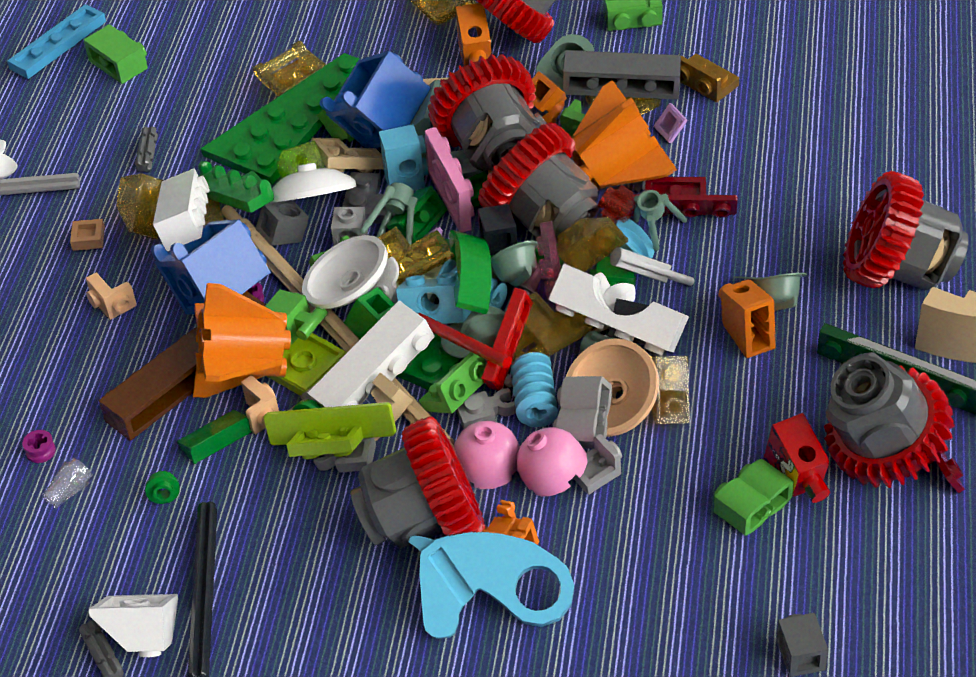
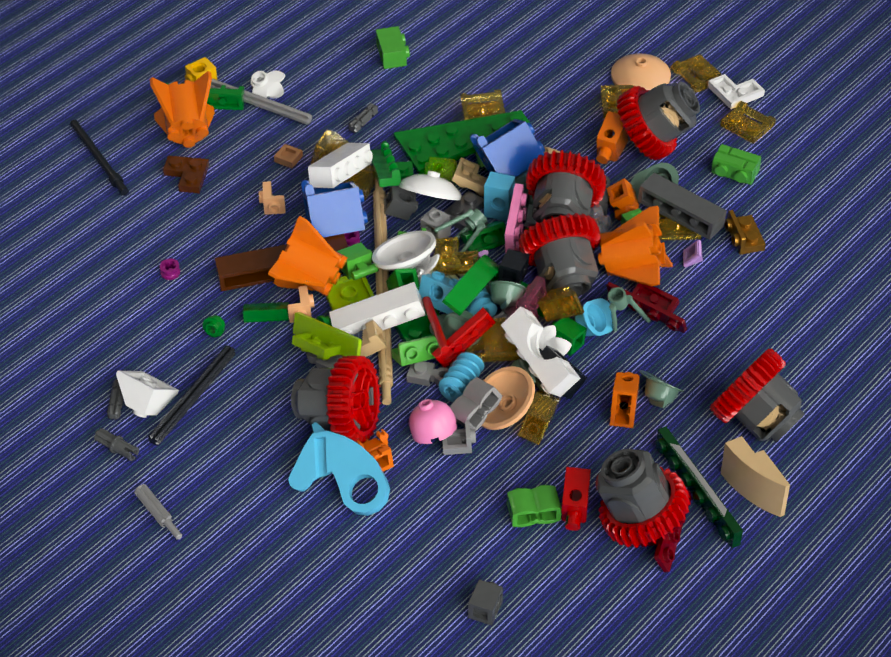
camera: 30 degrees right, 0 degrees up
dark azure plate [7,4,106,79] -> none
clear cone [42,457,93,508] -> none
bright pink cylinder [454,421,520,489] -> none
clear red gear [598,185,637,225] -> none
light grey axle [610,247,694,286] -> none

